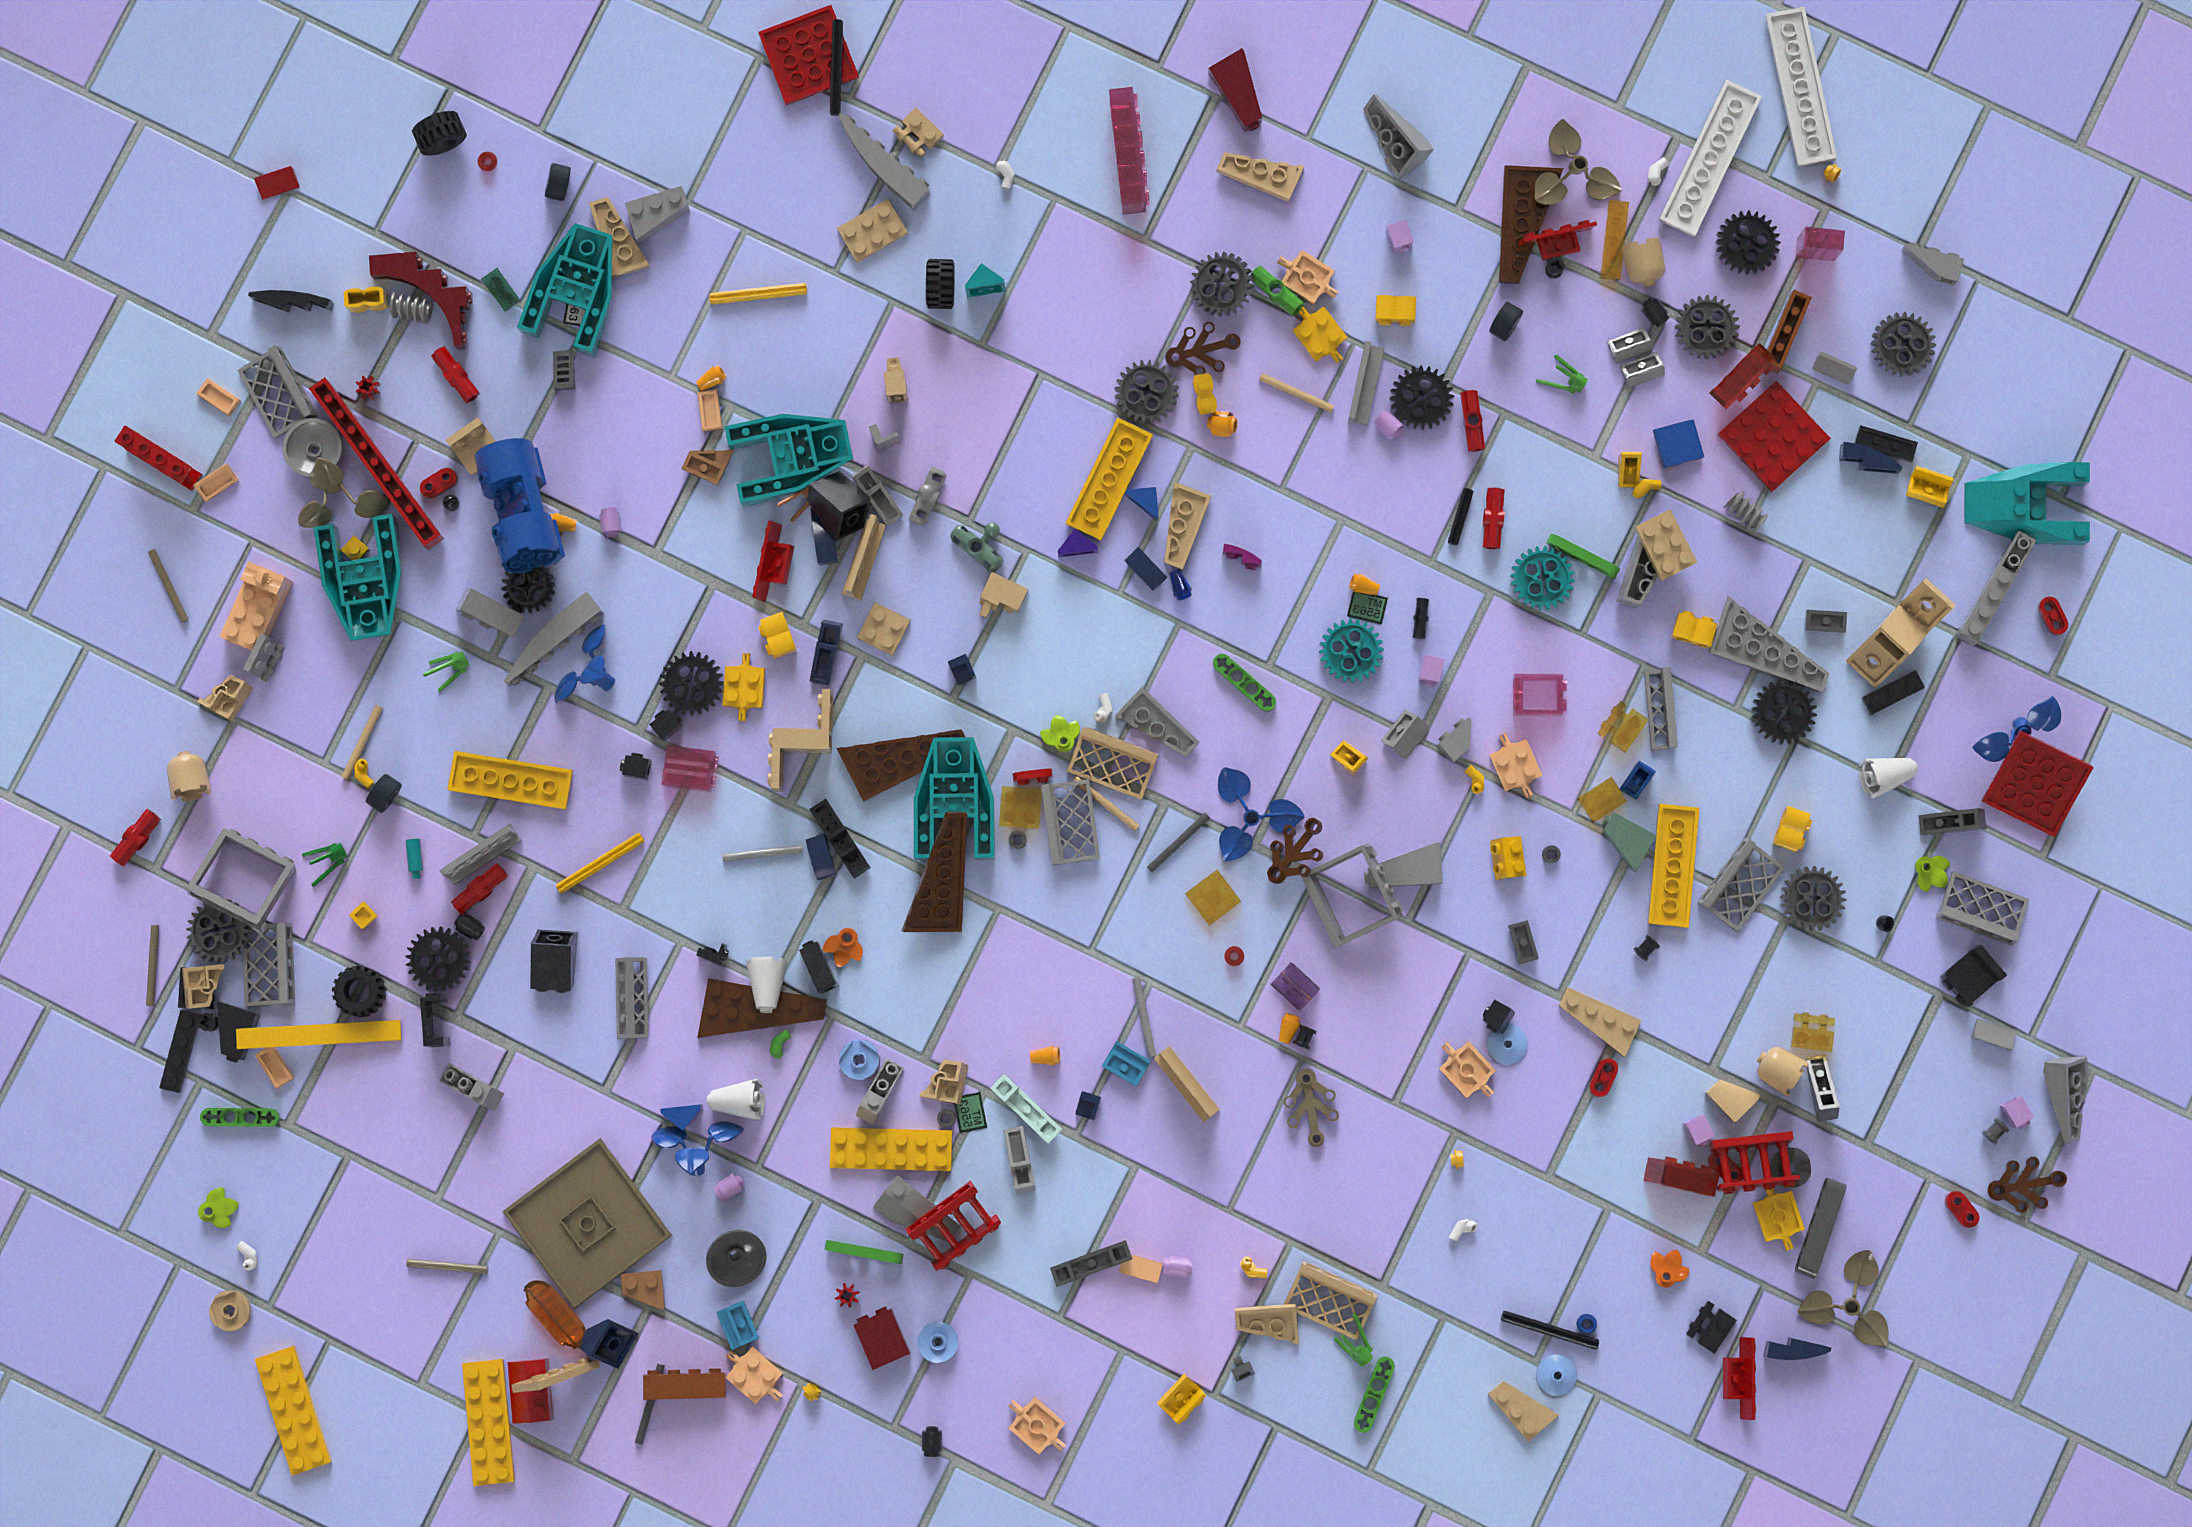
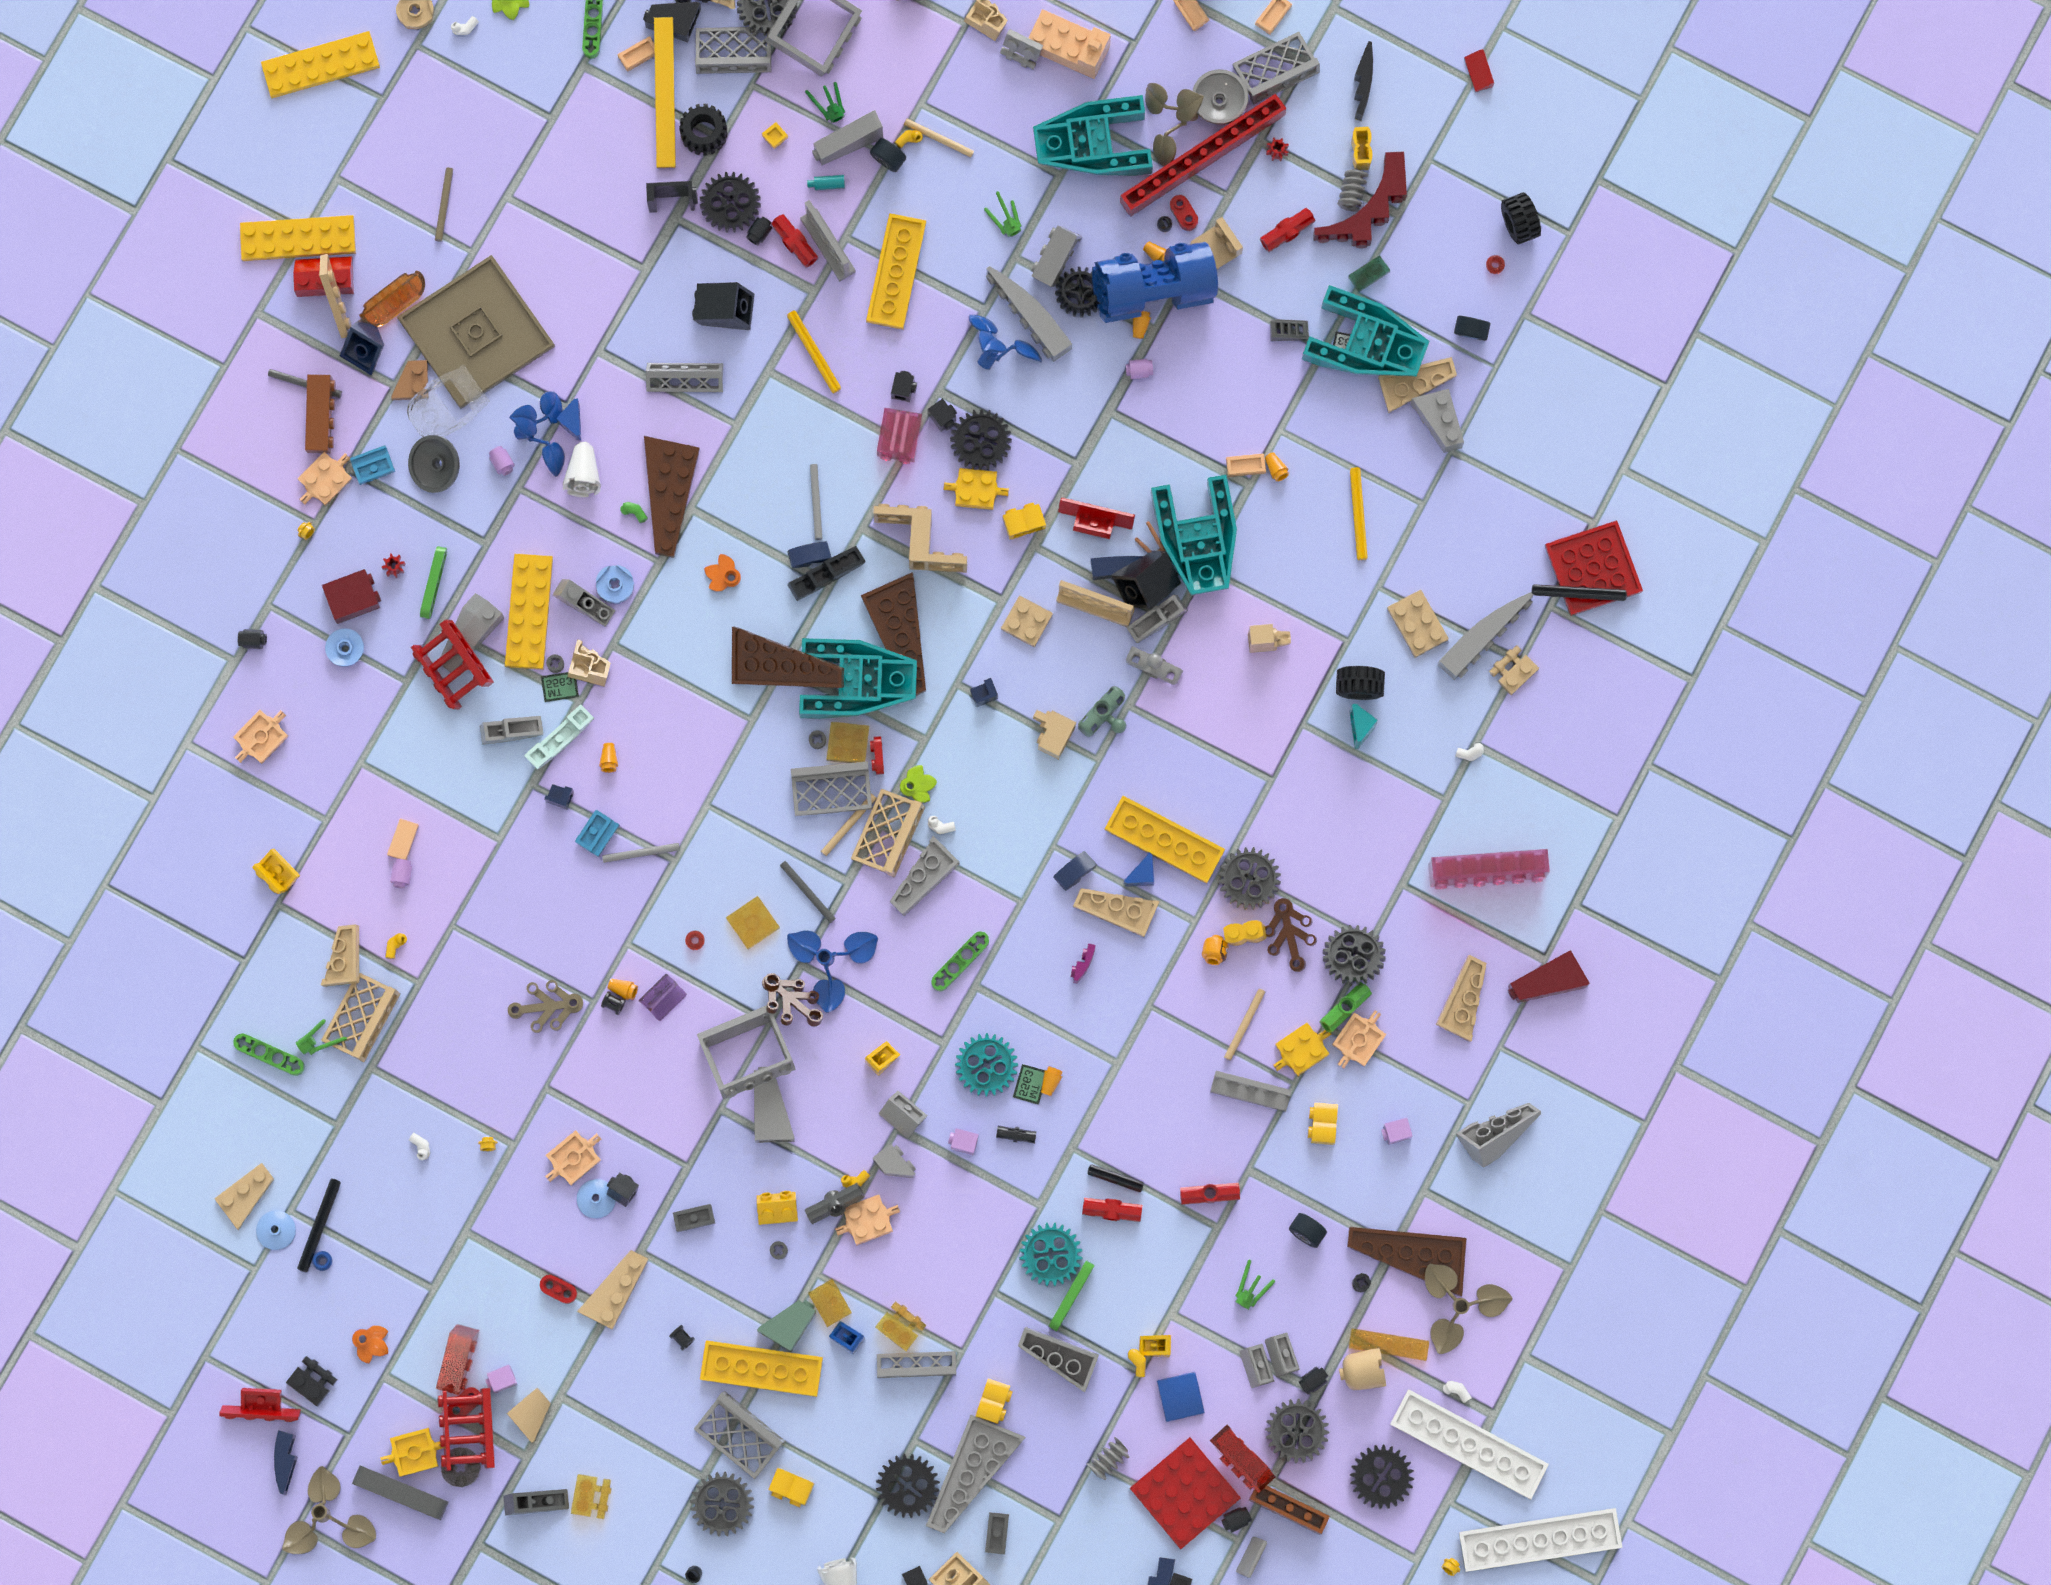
camera: 85 degrees right, 5 degrees down
yellow plate [341,535,370,560] -> none
light grey slope [440,1063,505,1111] -> none
medium nougat wing [681,449,734,486] -> none
black bracket [696,943,729,965] -> none
white cone [746,957,787,1013] -> none
black slope [799,940,839,994] -> none
dark blue slope [809,620,843,685] -> none
light grey panel [869,424,901,452] -> none
dark grey slope [1050,1240,1133,1287] -> none
dark purple slope [1058,529,1098,558] -> none
tan fence [1154,1046,1220,1122] -> none
clear blue cone [1170,569,1192,601] -> none
dark grey tile [1231,1356,1255,1382] -> none
lavender brick [1374,410,1404,440] -> none
black gear [1389,365,1454,430] -> none
clear pink window [1513,674,1567,716] -> none
red bracket [1518,220,1597,261] -> none
tan plate [1634,509,1698,581] -> none
tan cylinder [1756,1047,1809,1097] -> none
clear pink brick [1795,227,1845,261] -> none
none -> clear slope [407,364,490,437]
none -> dark grey piece [805,1183,865,1224]
none -> light grey slope [812,110,883,165]
none -> light orange cone [1143,241,1166,261]
none -> black brick [1221,1507,1252,1533]

